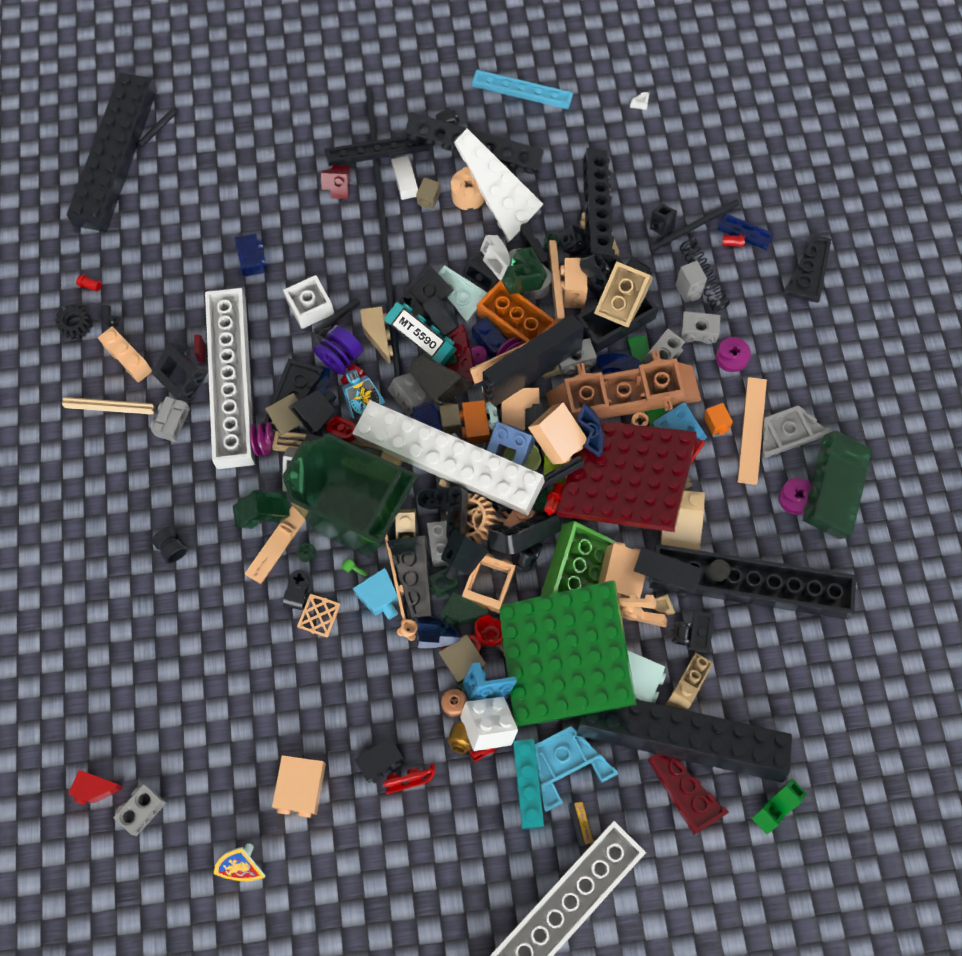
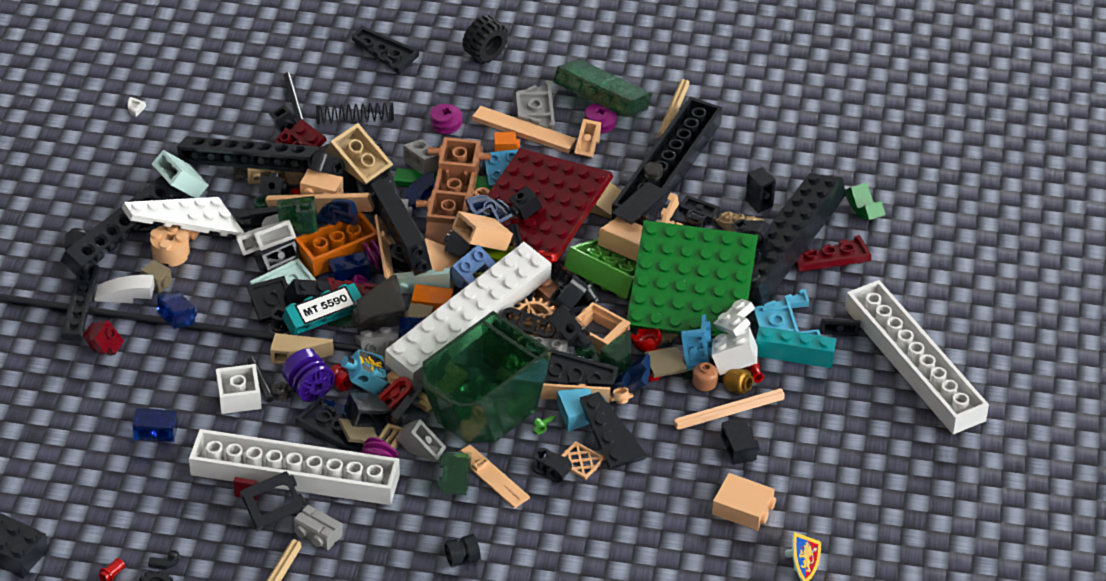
camera: 75 degrees left, 25 degrees down
light nougat arch [98,326,152,383] -> none
clear green plate [296,543,316,562] -> none
red piece [382,763,435,794] -> none
medium azure tile [472,70,573,109] -> none
light grey brick [675,261,707,303] -> none
light grey brick [680,311,720,344] -> none
clear blue tile [718,213,774,251] -> none
red pin [722,234,745,248] -> none
none -> light aqua brick [152,150,209,198]
none -> clear blue brick [157,291,197,329]
none -> dark red brick [274,119,327,148]
none -> dark blue brick [318,199,358,226]
none -> black tyre [462,15,509,64]
none -> black brick [509,186,542,220]
none -> light nougat slope [574,119,601,158]
none -> black wing [579,392,647,470]
none -> tan axle [658,79,689,138]
none -> light nougat axle [674,388,784,430]
none -> white plate [713,299,755,337]
none -> black piece [732,219,771,245]
none -> black brick [745,167,776,213]

